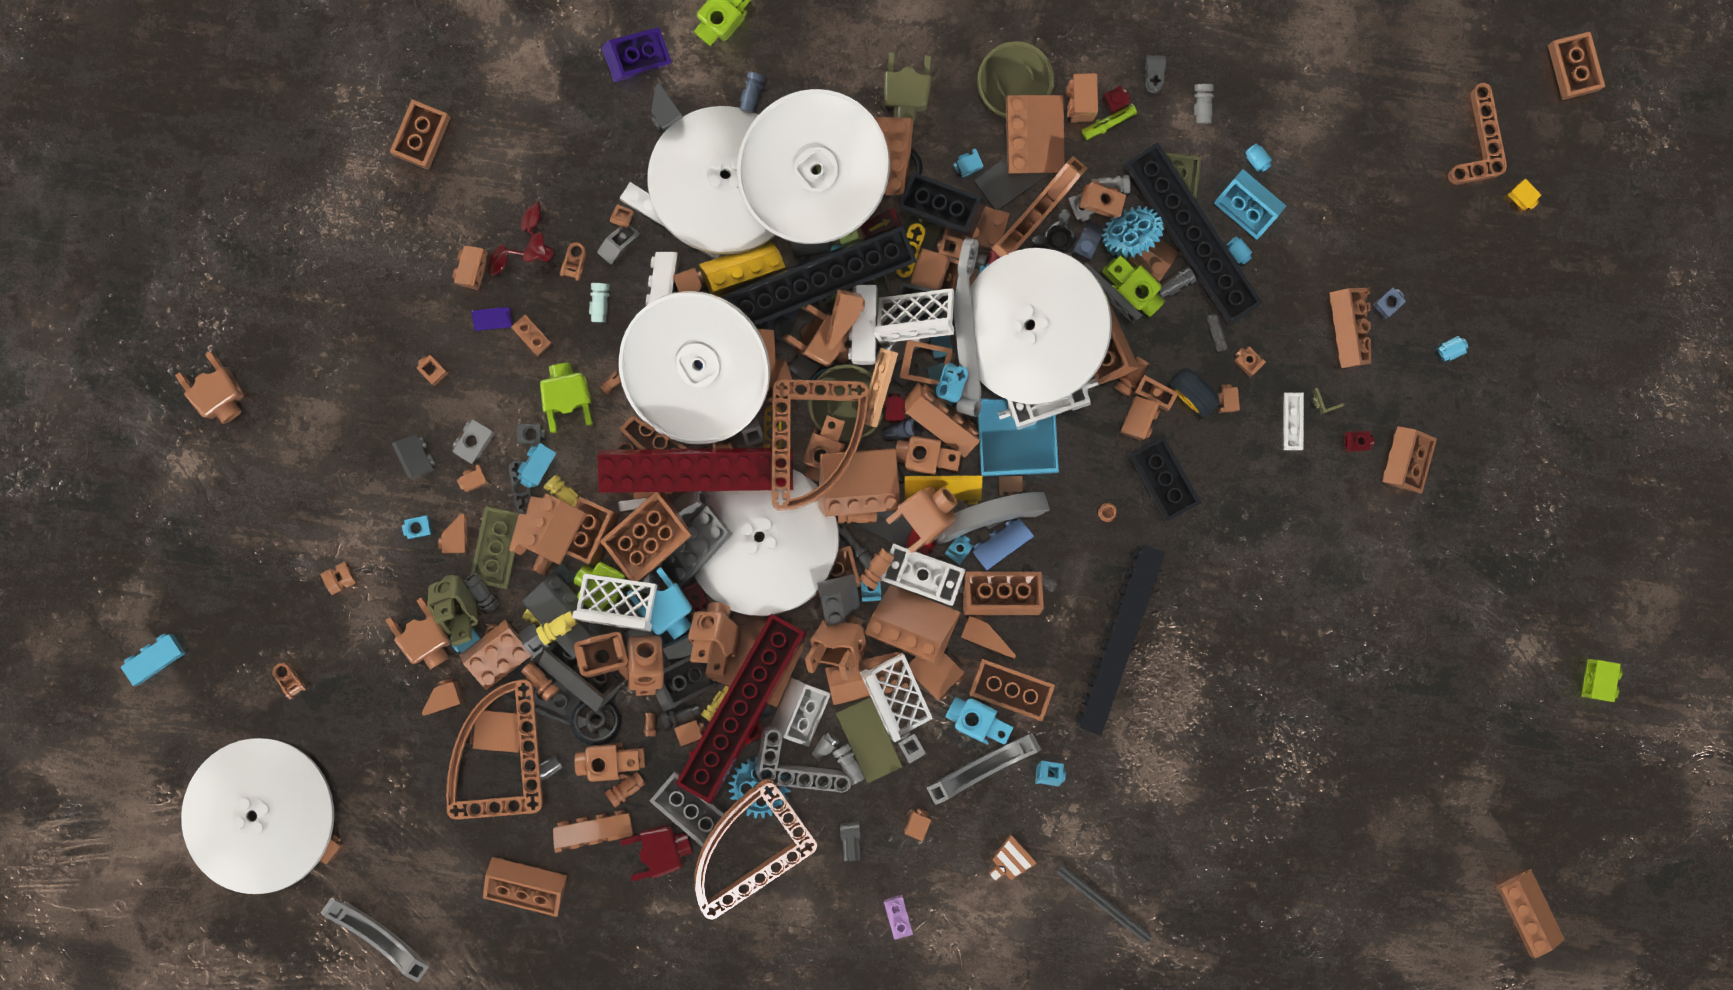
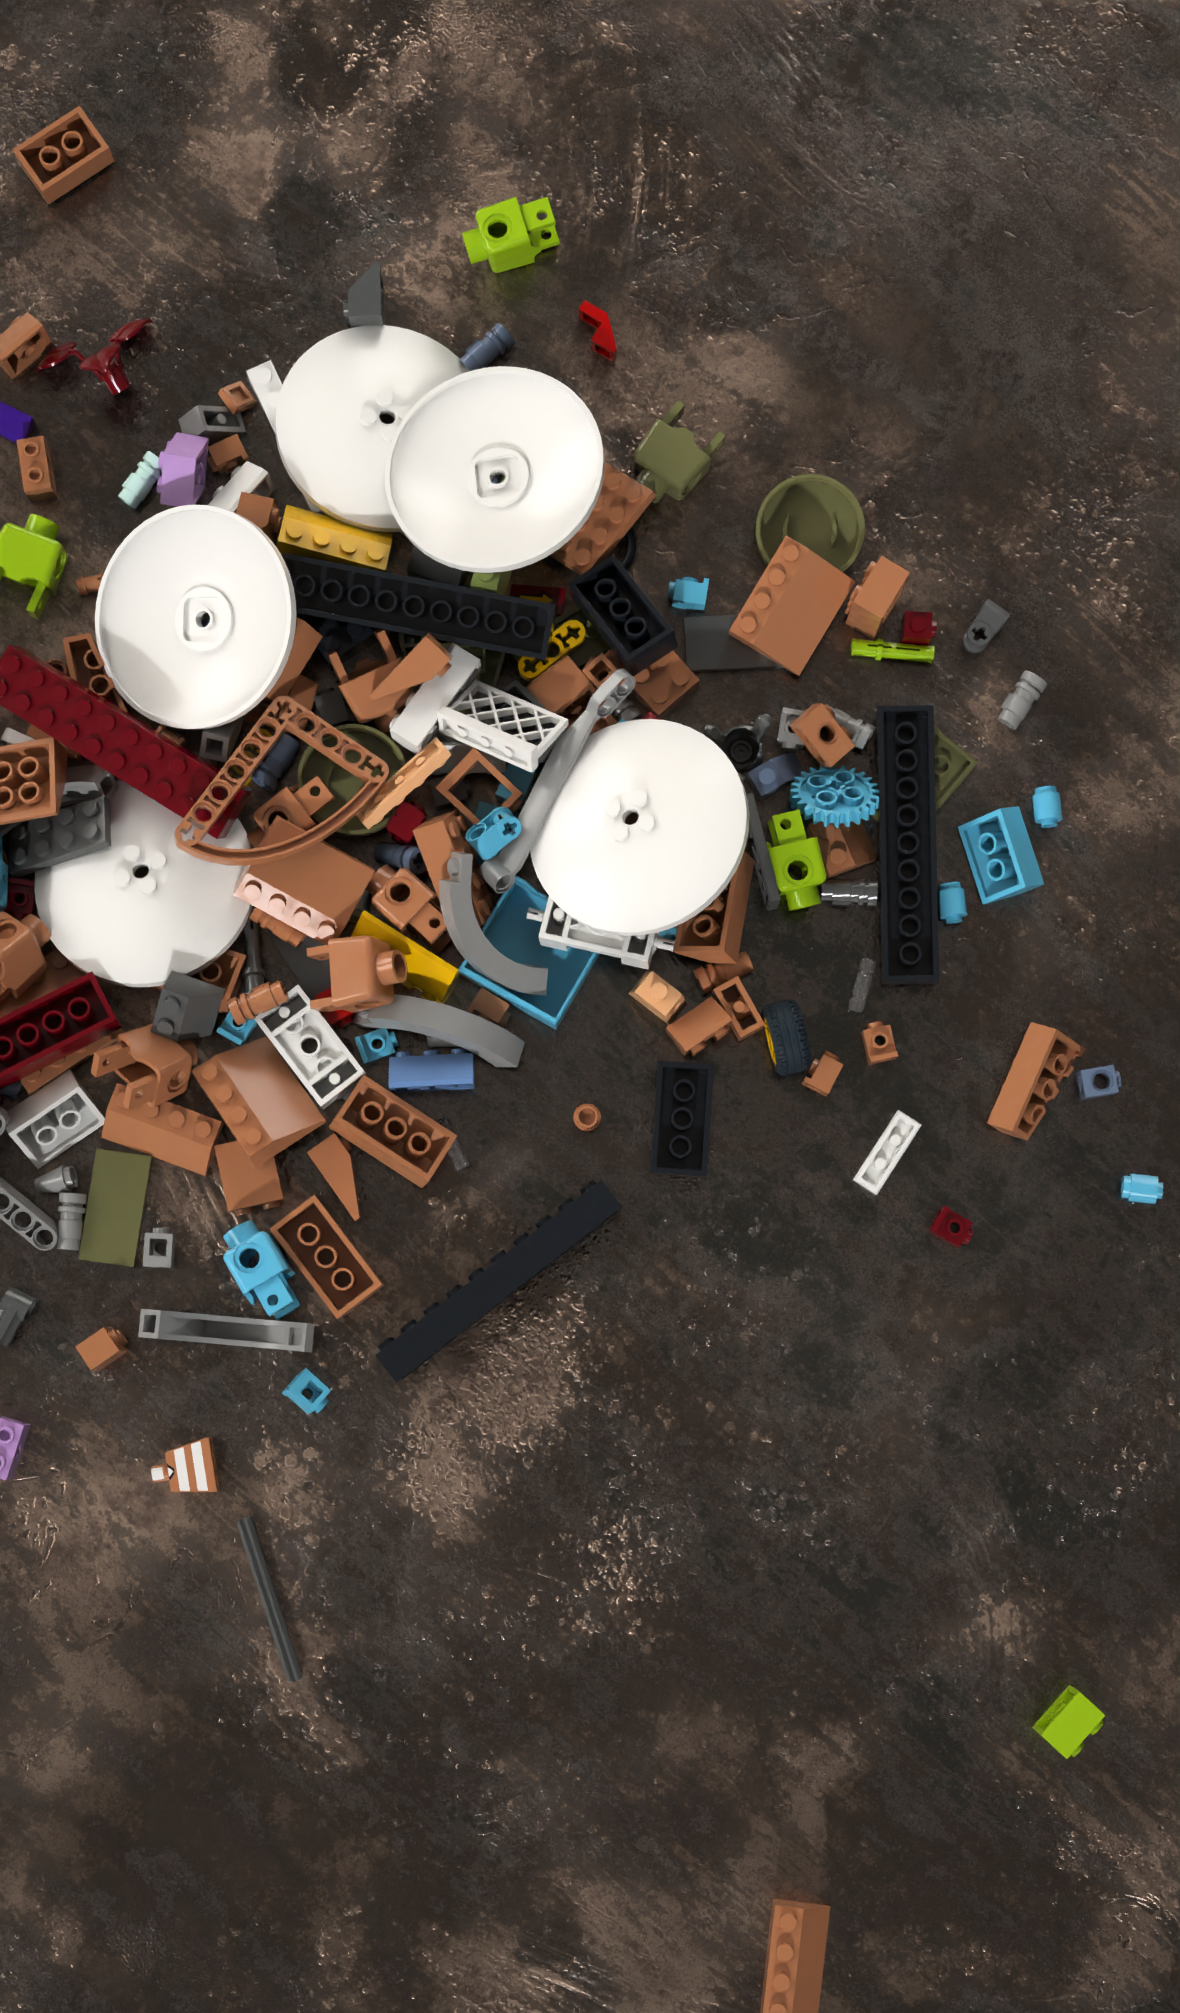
camera: 35 degrees right, 5 degrees down
nougat piece [560,242,587,281] -> none
dark purple slope [601,27,672,83] -> none
white fence [860,653,933,742] -> none
nougat arch [992,156,1088,257] -> none
olive bracket [1312,388,1344,414] -> none
nougat slope [1382,426,1437,494] -> none
none -> lavender brick [157,432,209,507]
none -> nougat brick [207,434,250,474]
none -> sand blue axle [251,734,301,793]
none -> light grey arch [439,852,548,996]
none -> red slope [579,300,617,363]
none -> light nougat torso [628,970,687,1025]

